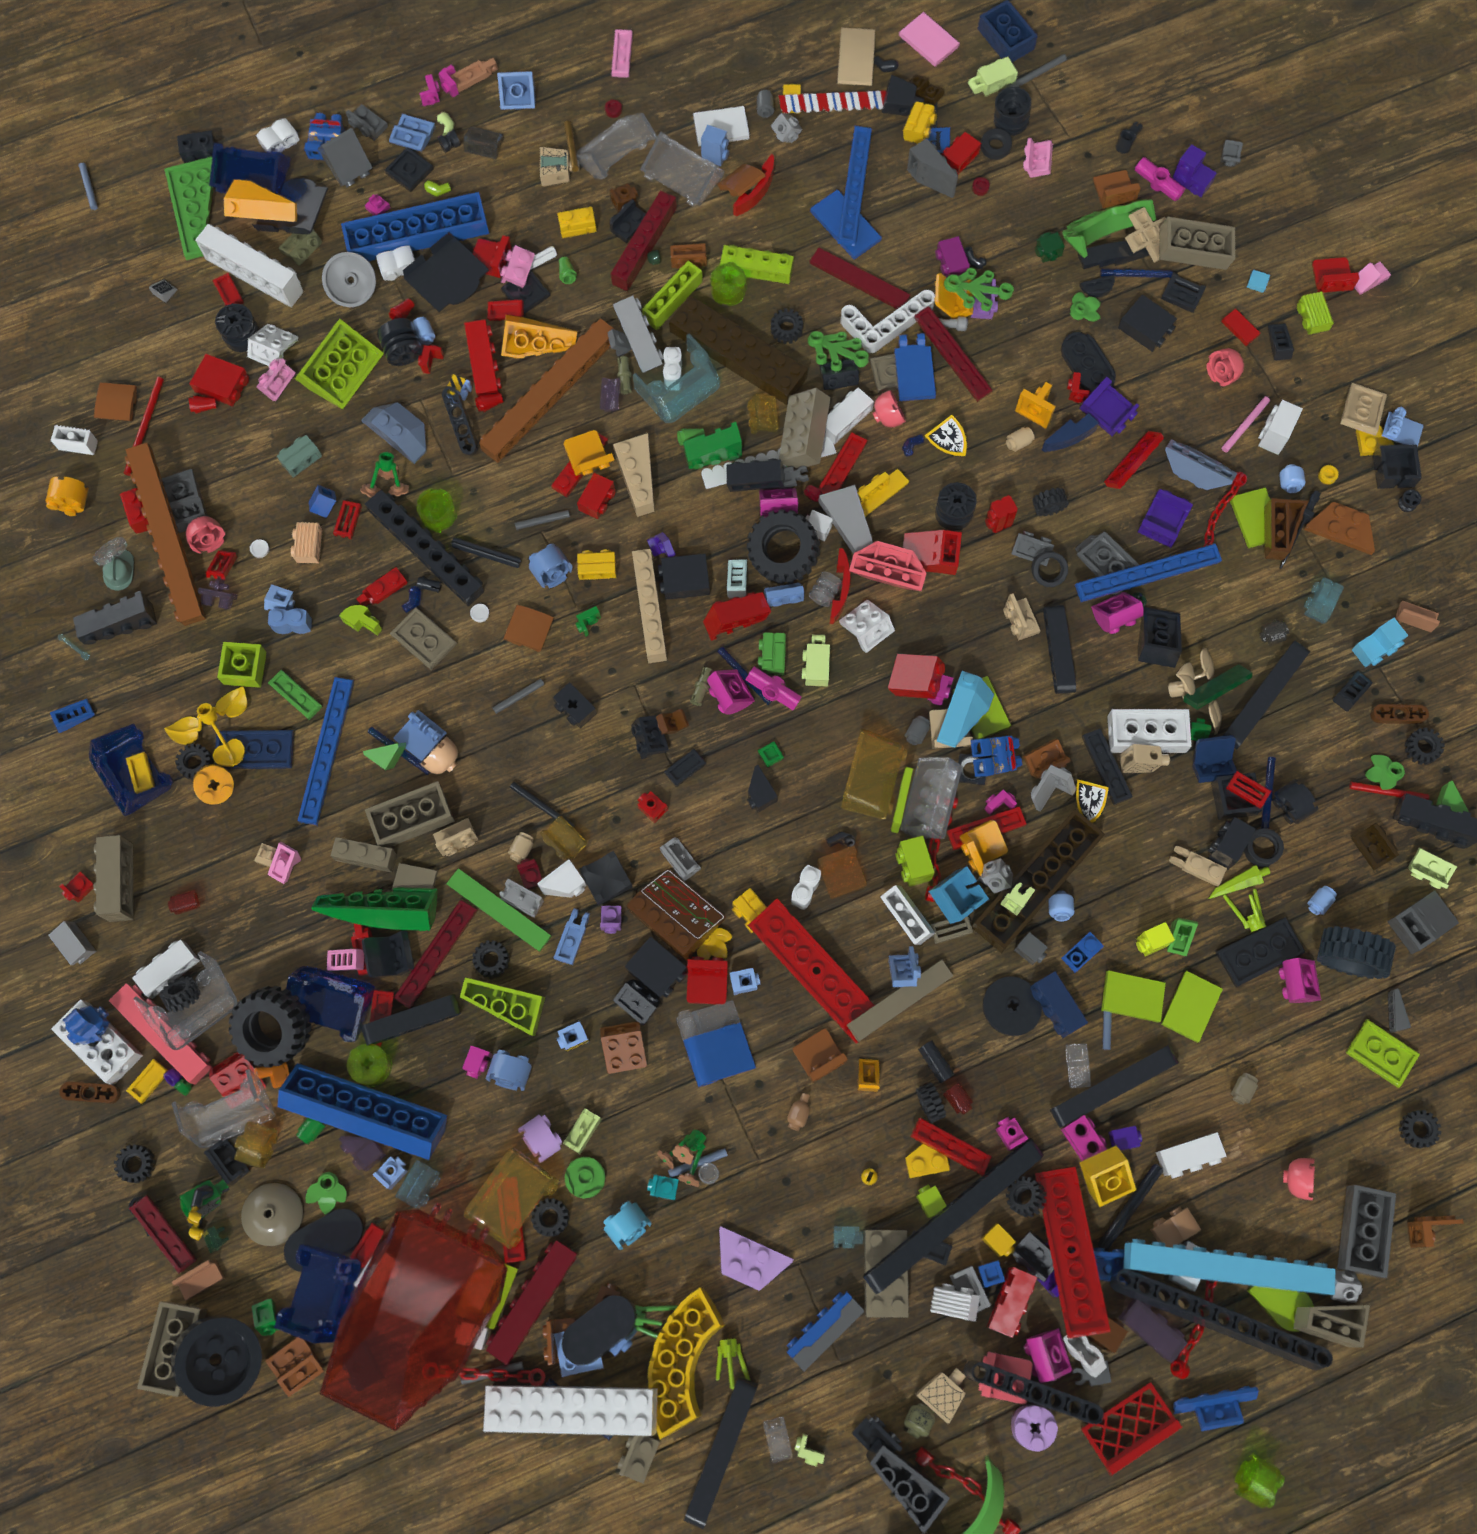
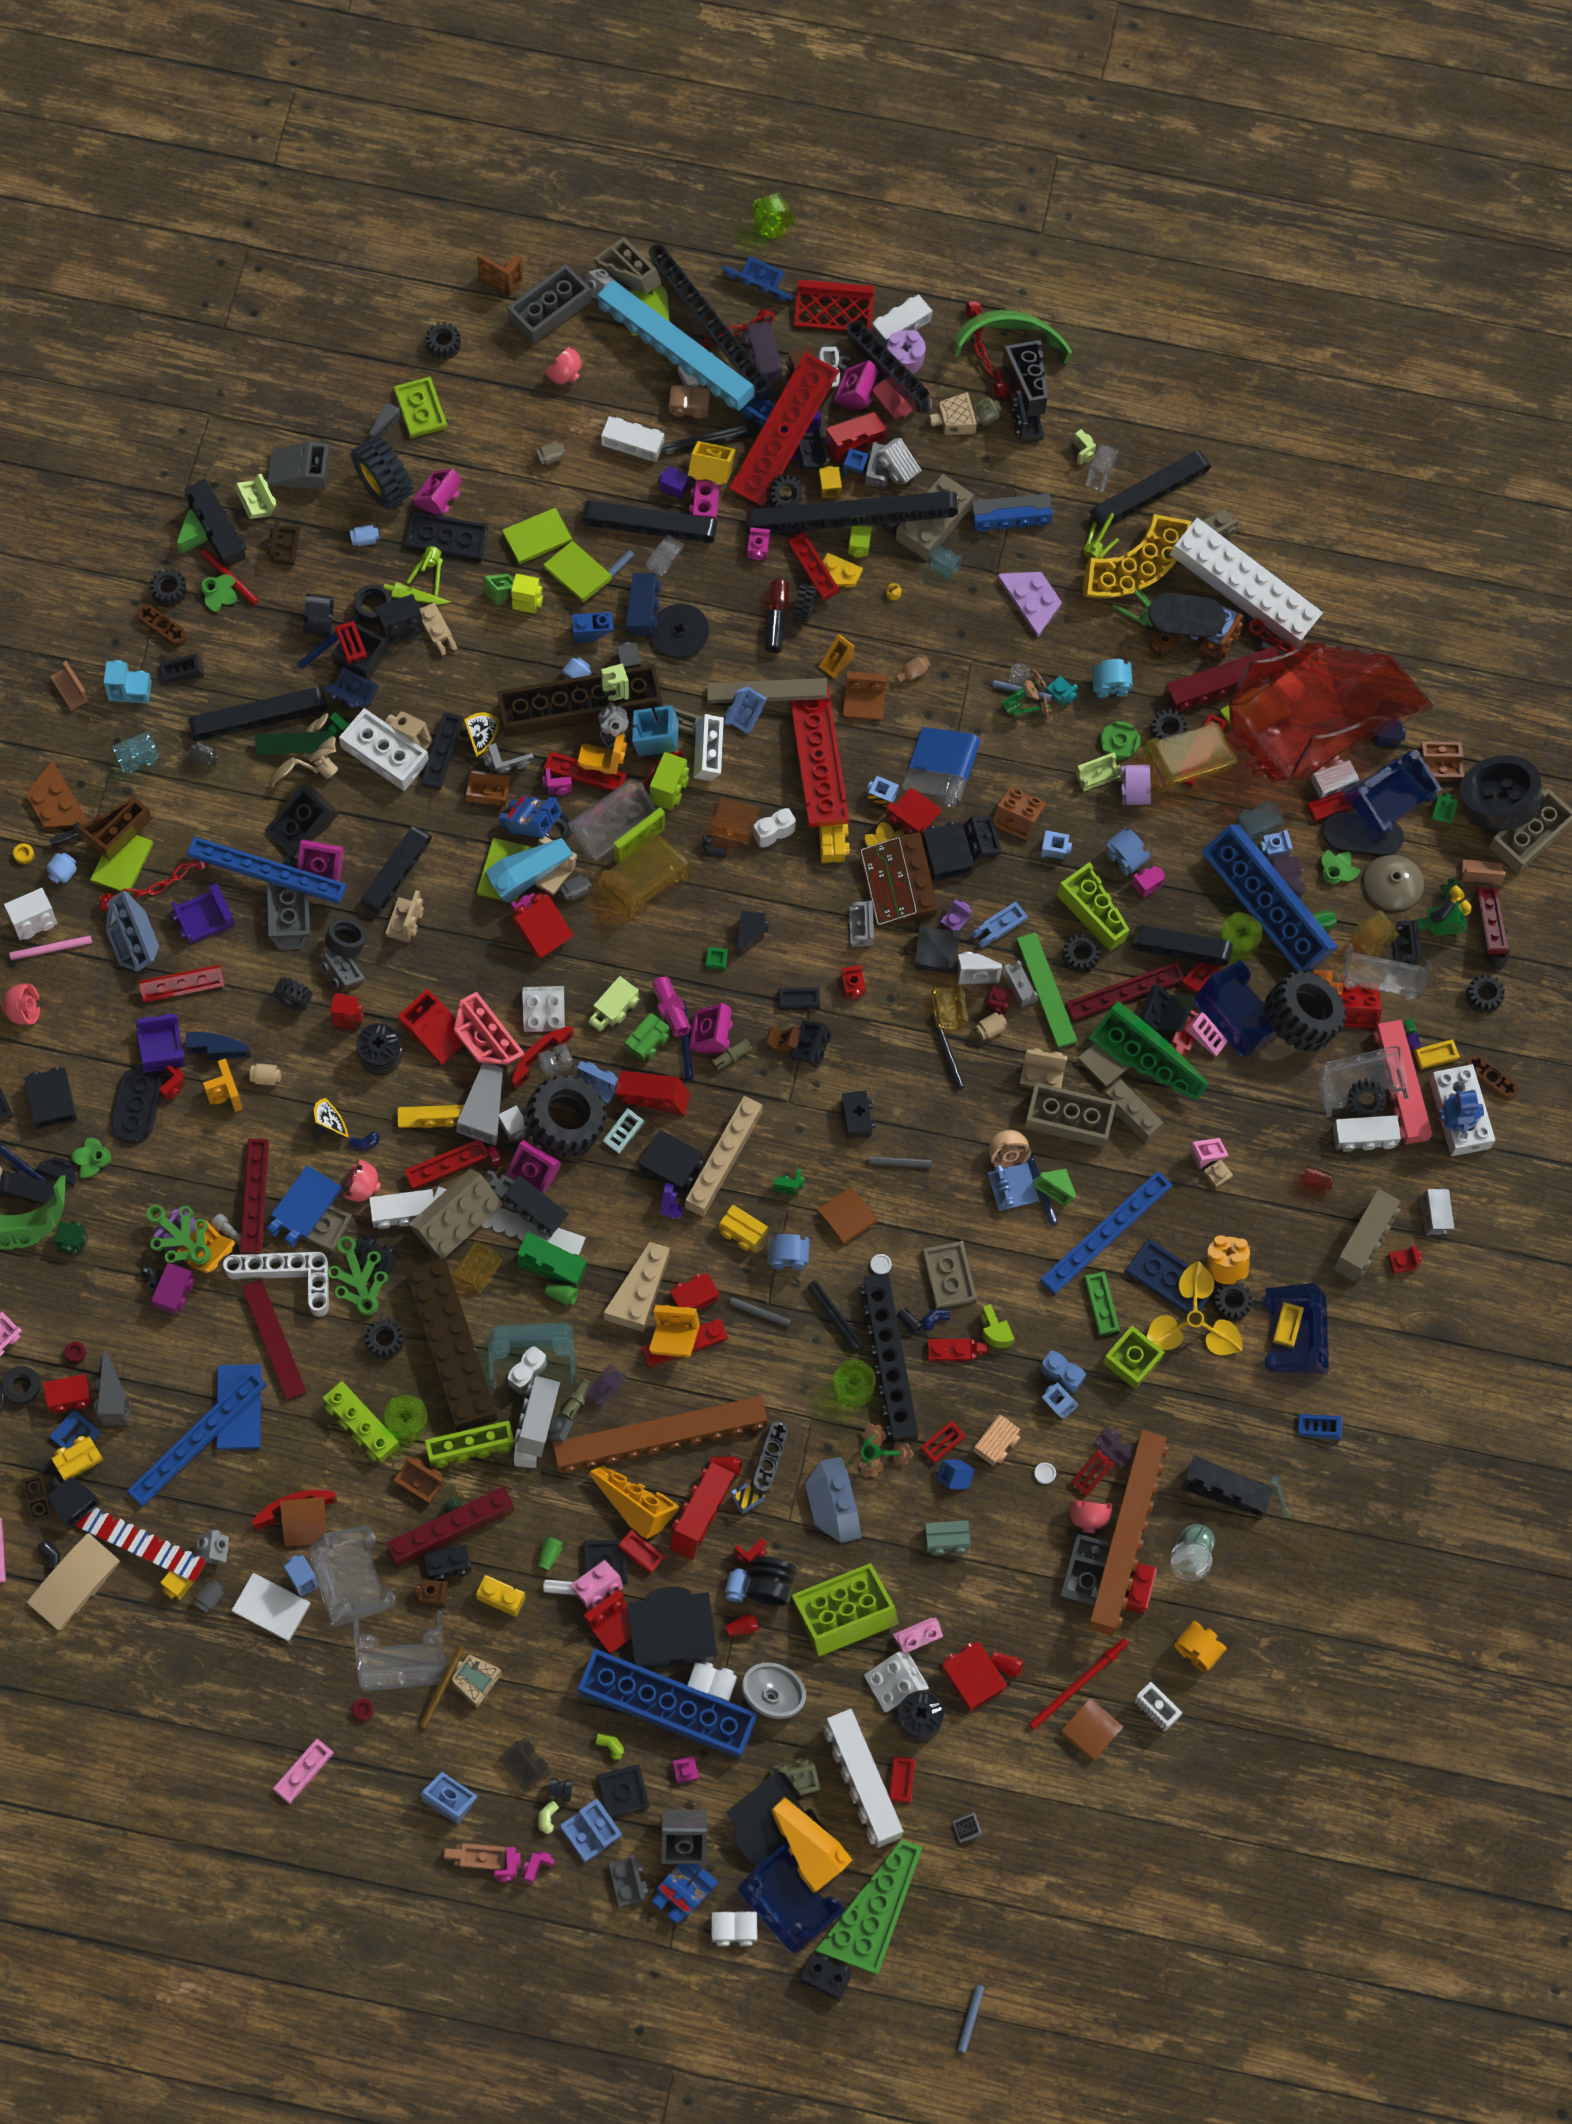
camera: 150 degrees left, 5 degrees down
none -> white brick [872,295,932,348]

